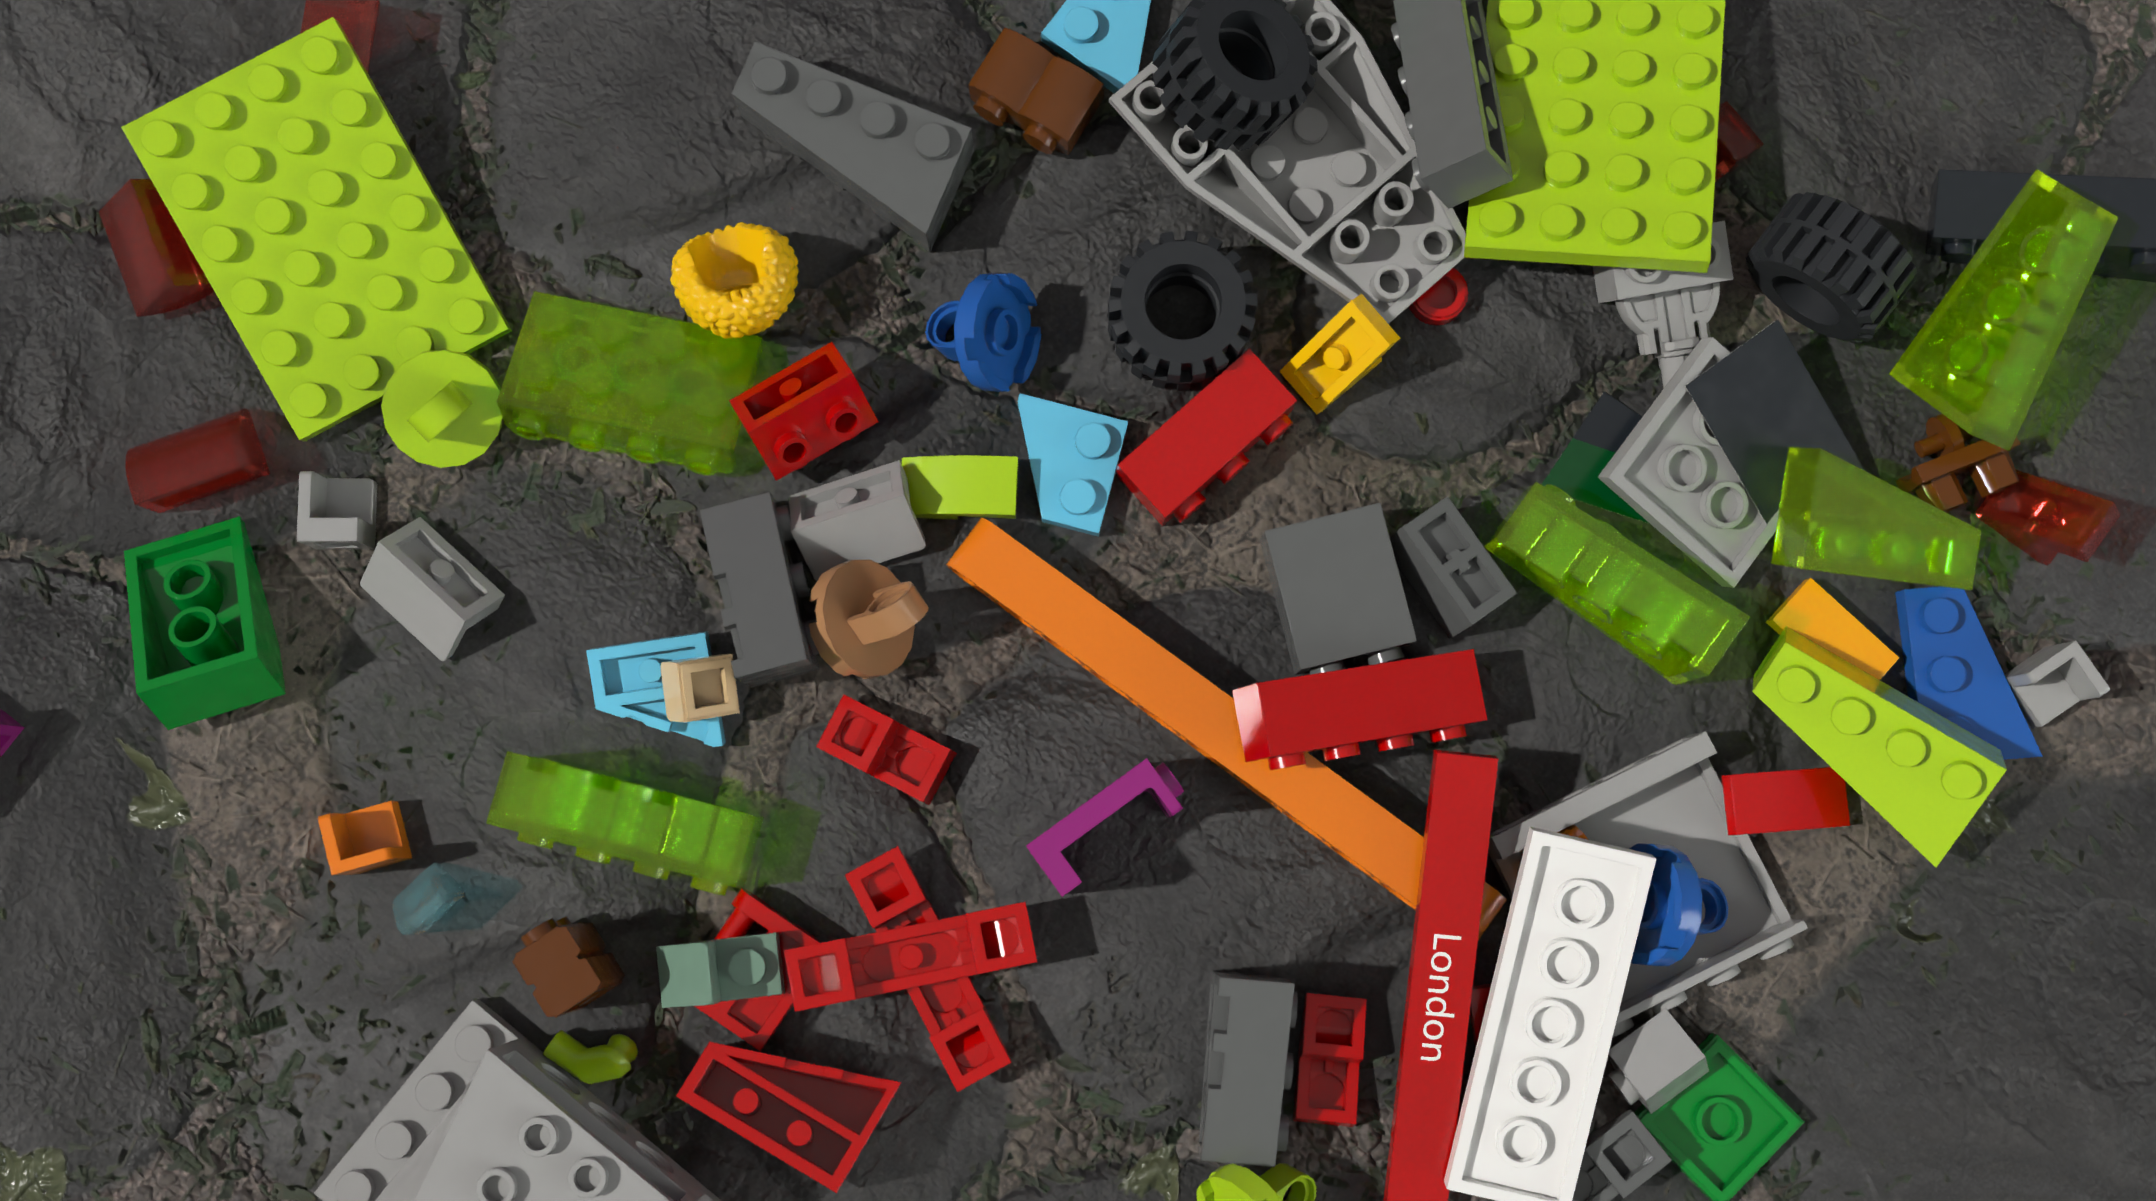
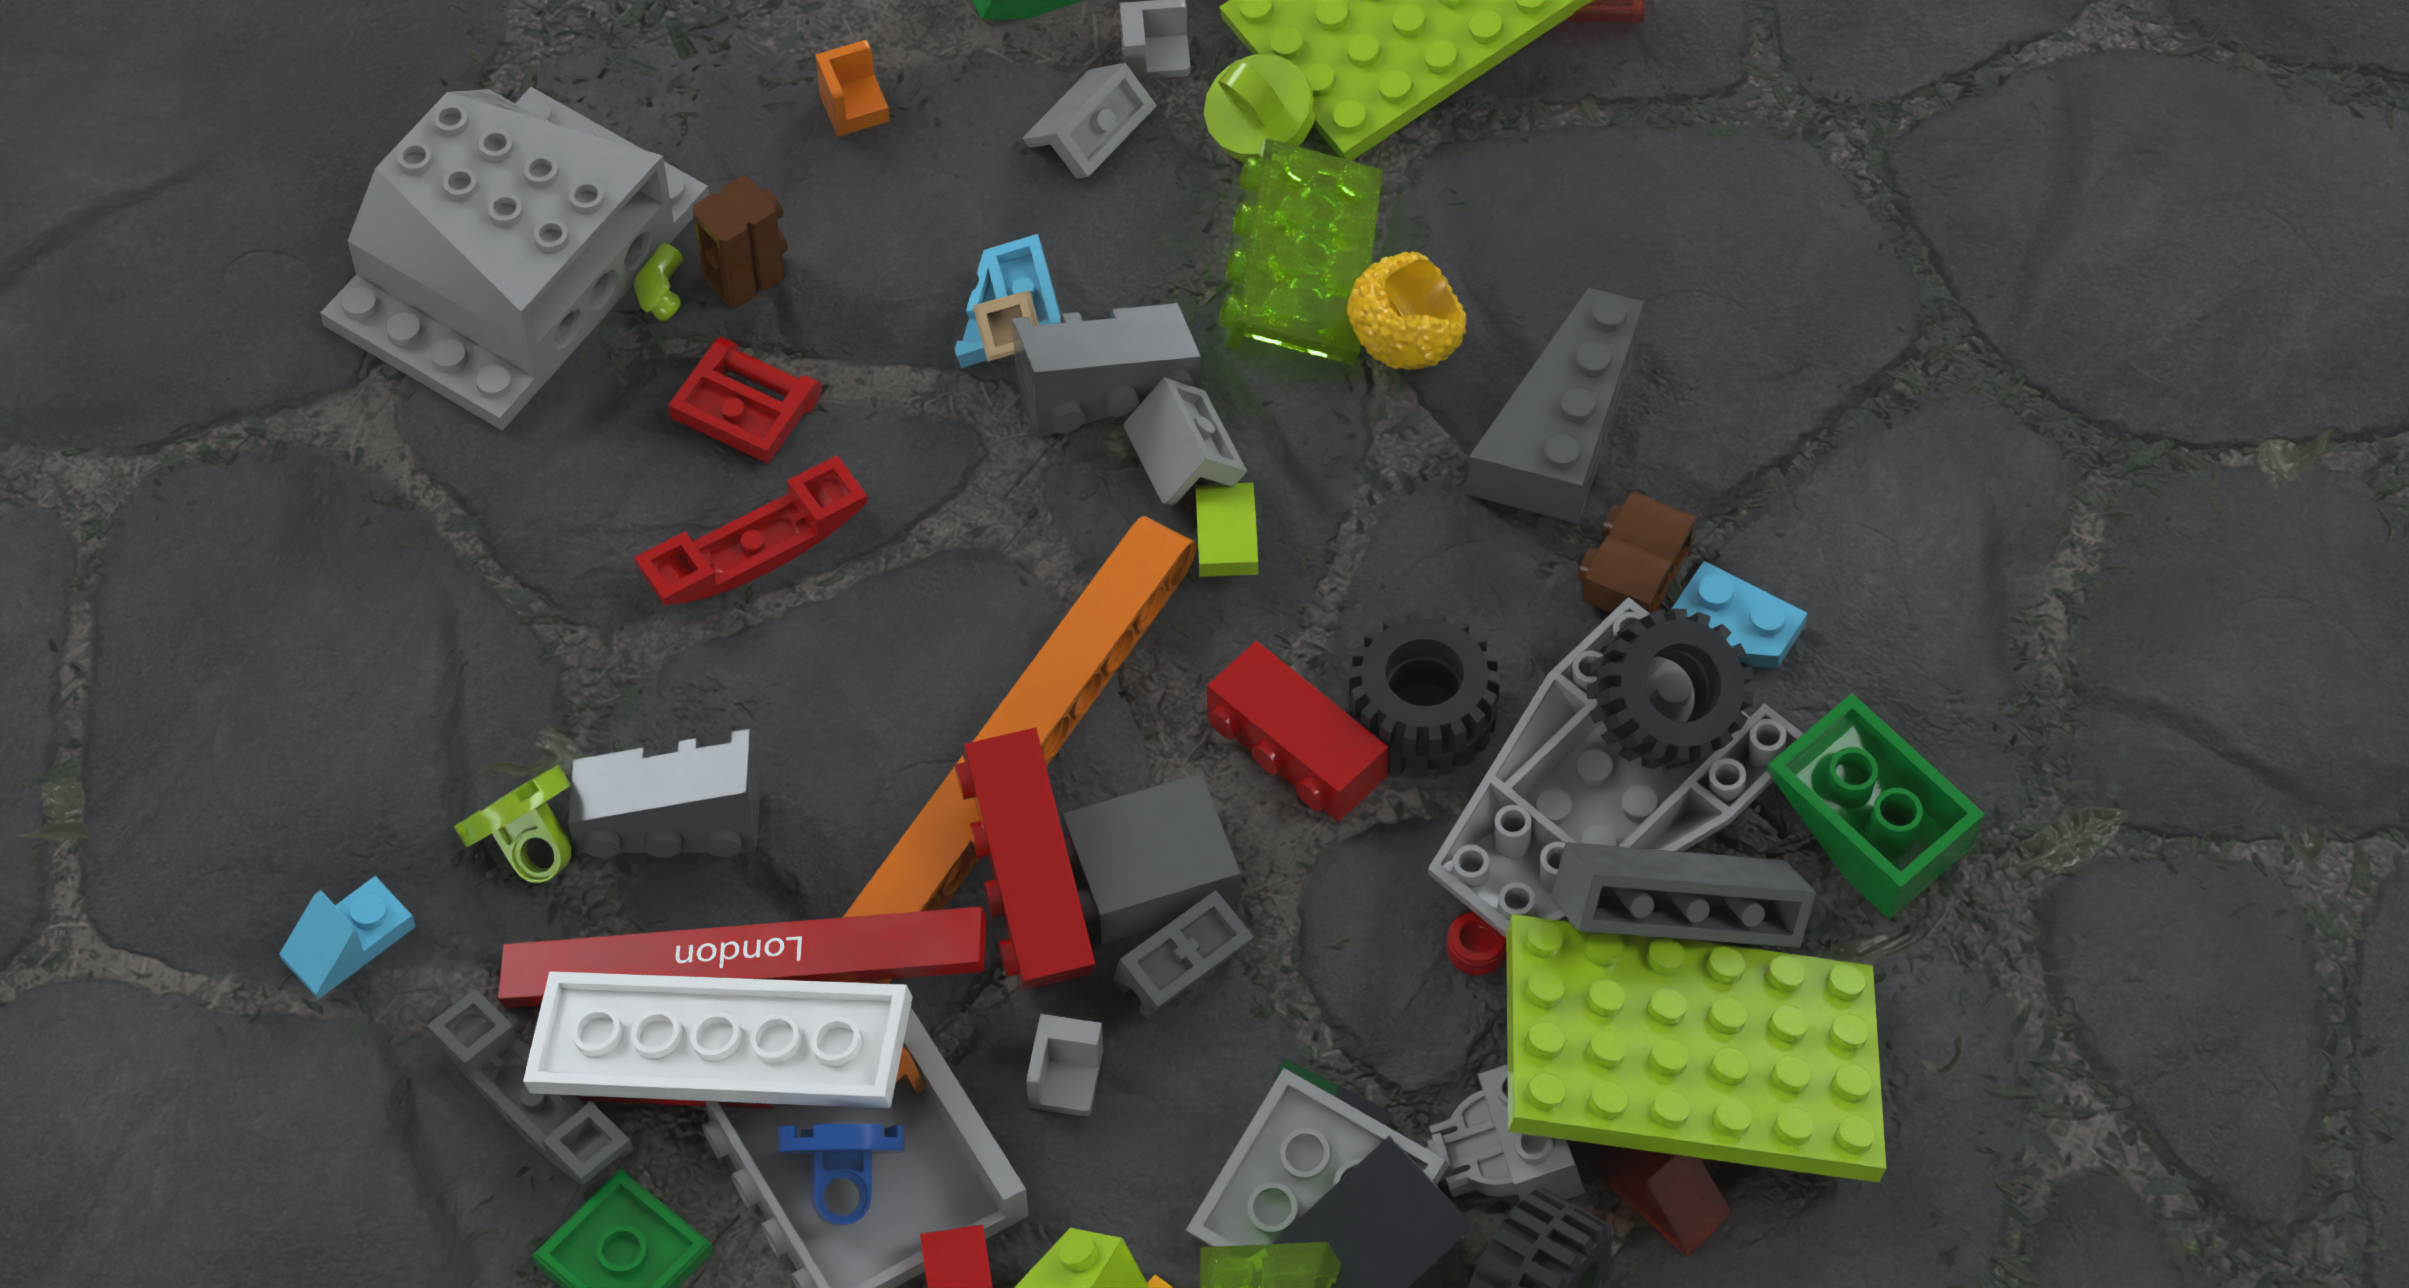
camera: 90 degrees right, 25 degrees down
clear light blue slope [392,863,465,935] -> none
clear neon green wedge [486,751,764,896] -> none
sand green slope [656,932,785,1008] -> none
red wedge [676,1041,901,1193] -> none
red brick [729,342,879,481] -> none
red slope [784,902,1037,1012] -> none
medium nougat tile [809,560,929,679] -> none
red slope [816,694,957,805] -> none
blue tile [925,273,1041,392] -> none
medium azure wing [1017,393,1128,537] -> none
magenta panel [1026,758,1184,897] -> none
yellow slope [1279,294,1401,415] -> none
red slope [1293,993,1367,1127] -> none
clear neon green wedge [1484,482,1750,685] -> none
light grey brick [1607,1008,1709,1114] -> none
none -> light grey panel [1026,1014,1103,1117]

